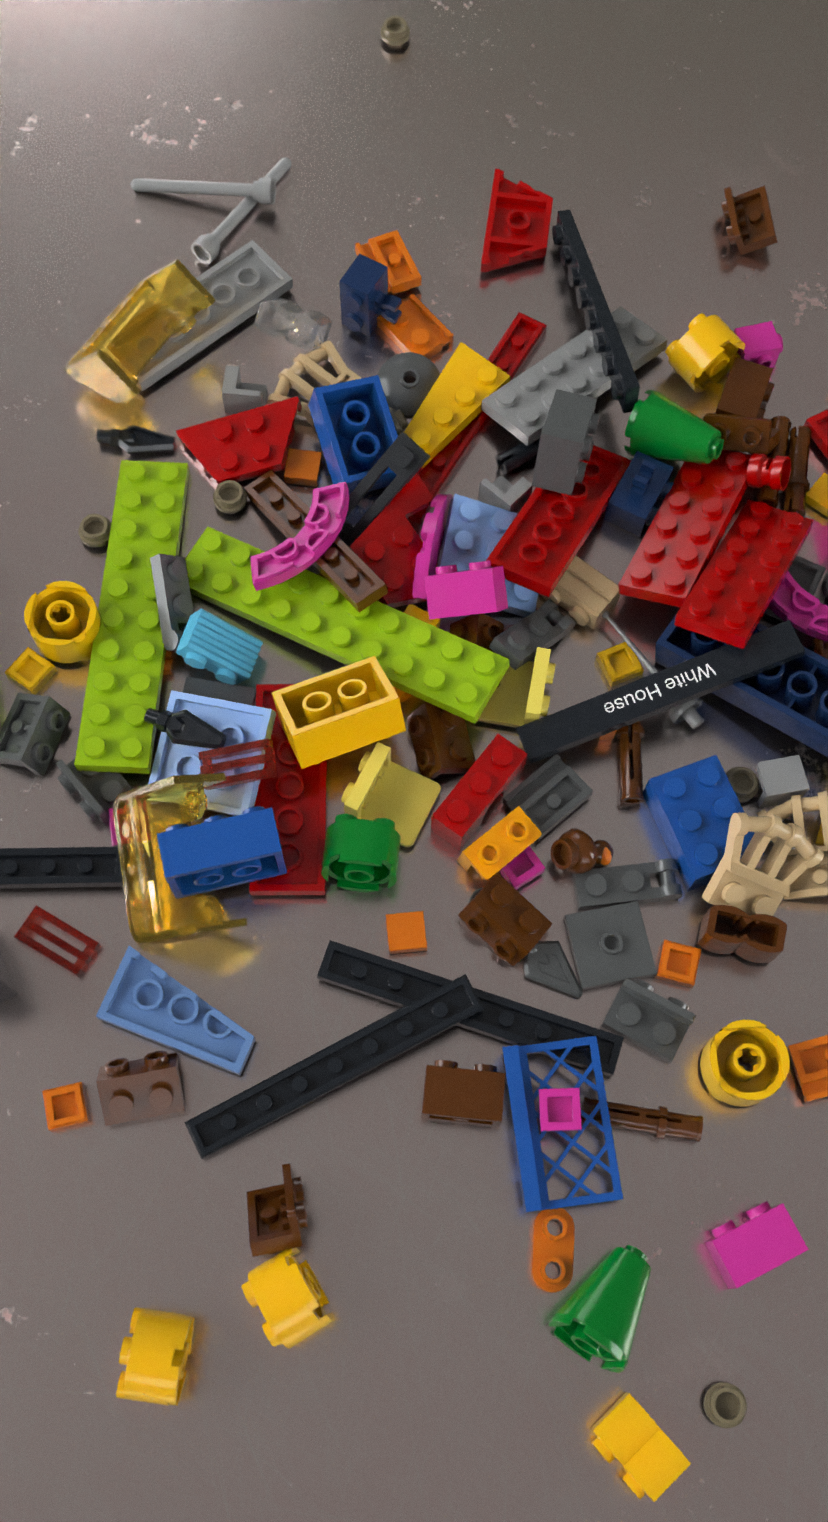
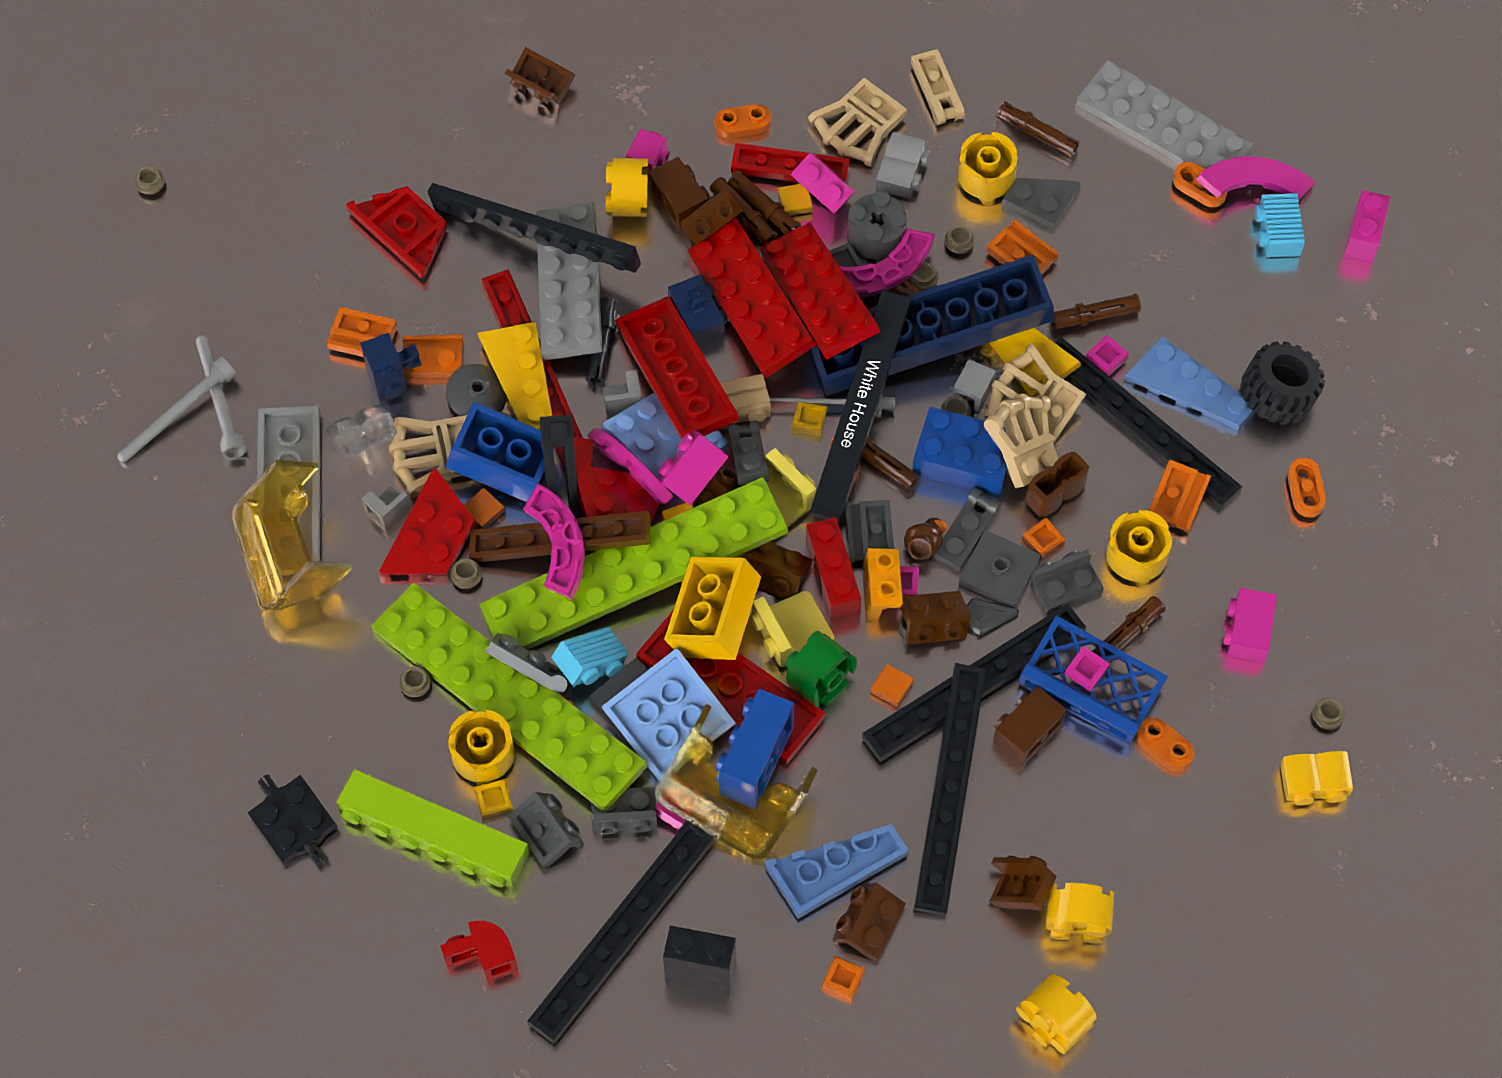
camera: 50 degrees left, 5 degrees down
clear red tile [14,905,101,978] -> none
black piece [96,425,176,454] -> none
black piece [144,708,227,750] -> none
clear red tile [199,738,277,790] -> none
dark grey brick [532,389,600,496] -> none
green cone [549,1245,651,1373] -> none
green cone [624,390,724,464] -> none
red wheel [747,453,791,491] -> none

